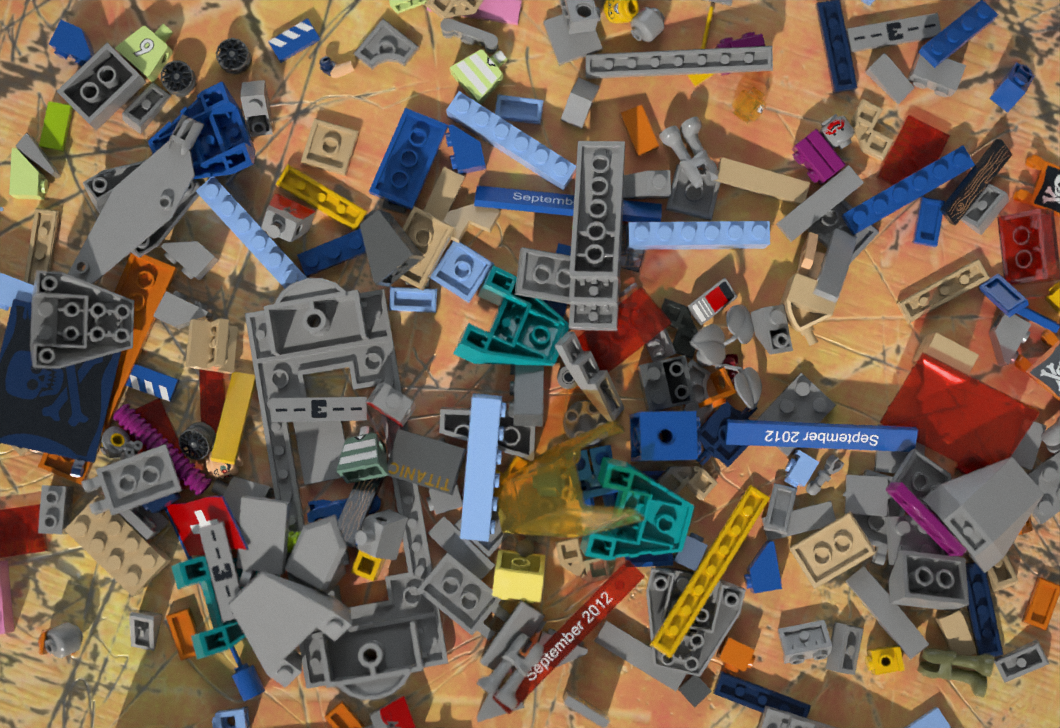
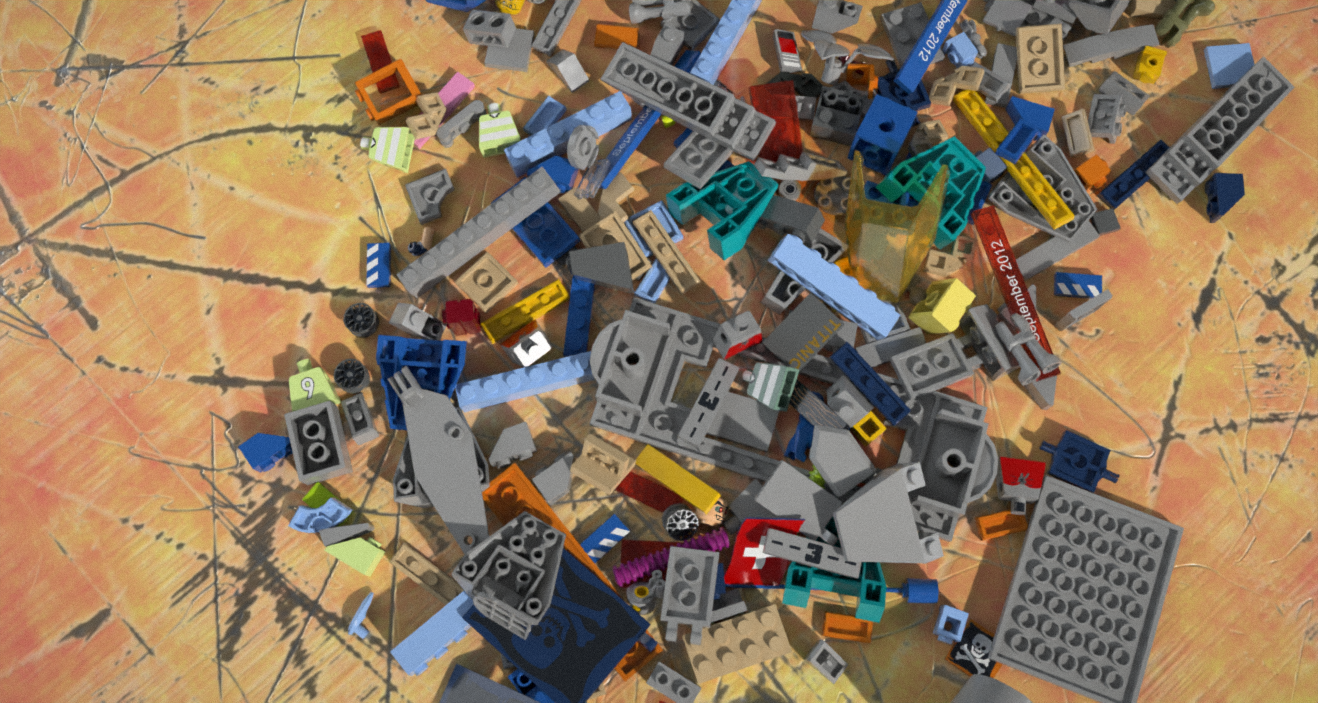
camera: 55 degrees left, 10 degrees down
none -> light blue tile [288,497,353,533]
none -> light grey brick [396,167,561,299]
none -> dark red brick [442,299,482,336]
none -> light grey window [473,592,533,640]
none -> light grey tile [567,125,599,170]
none -> clear tile [574,159,611,200]
none -> tan tile [632,210,700,295]
none -> dark blue tile [829,341,911,427]
none -> tan tile [929,66,984,106]
none -> blue tile [995,118,1040,164]
none -> blue tile [1054,272,1102,299]
none -> tan tile [1061,109,1095,158]

